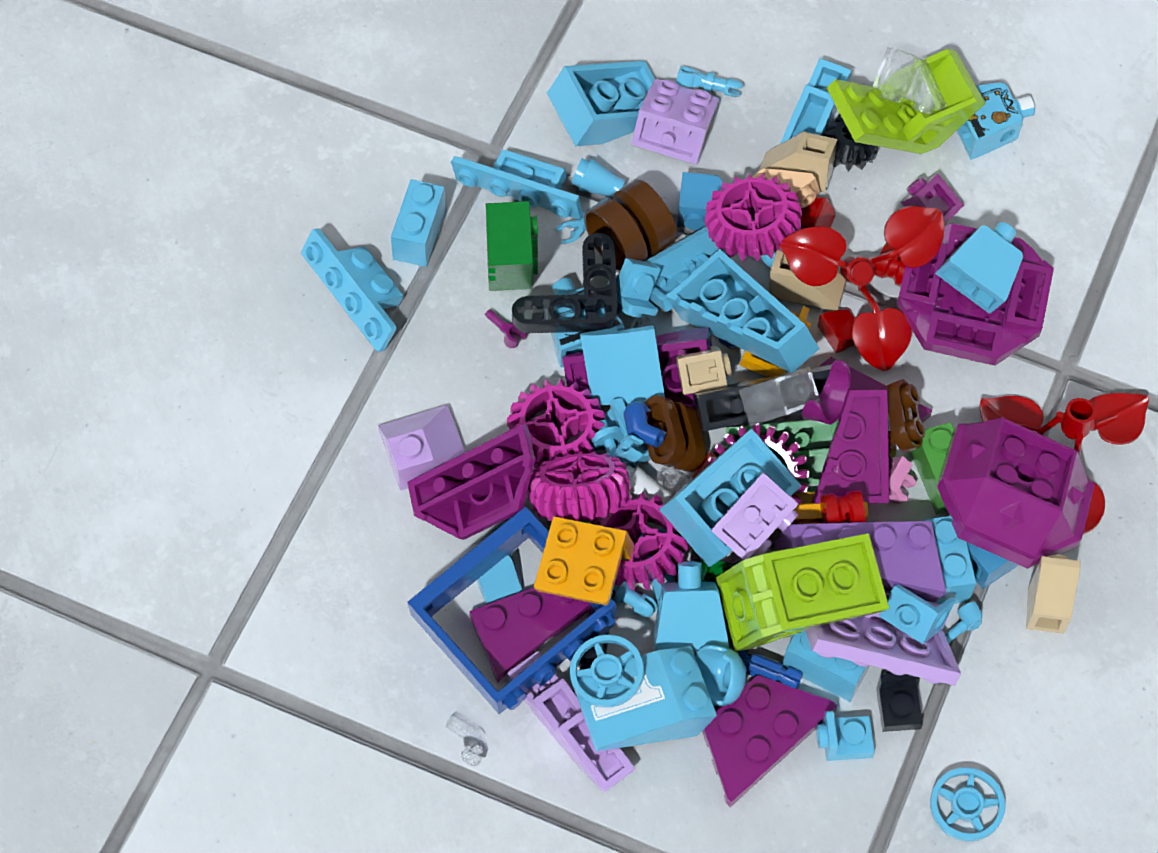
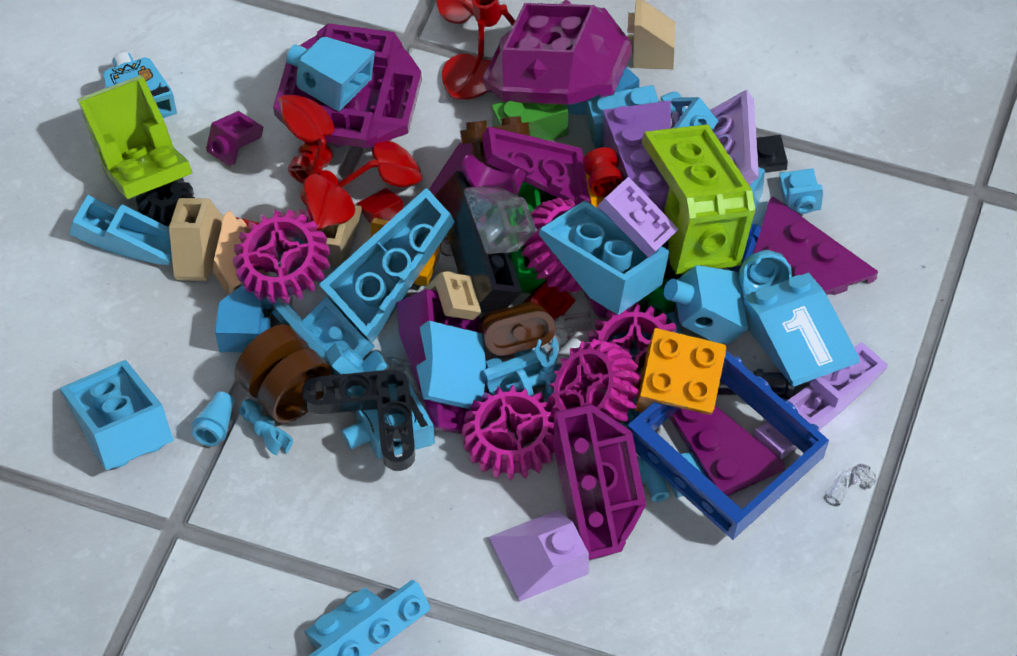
camera: 90 degrees left, 5 degrees down
medium azure brick [391,179,446,267] -> none
medium azure bracket [451,149,583,219] -> none
green wedge [485,201,538,291] -> none
magenta hand [485,309,527,348] -> none
medium azure wheel [570,635,644,708] -> none
blue arm [623,402,665,448] -> none
lavender bracket [631,79,719,165] -> none
medium azure piece [676,66,743,97] -> none
clear slope [873,47,946,115] -> none
medium azure wheel [930,767,1005,841] -> none

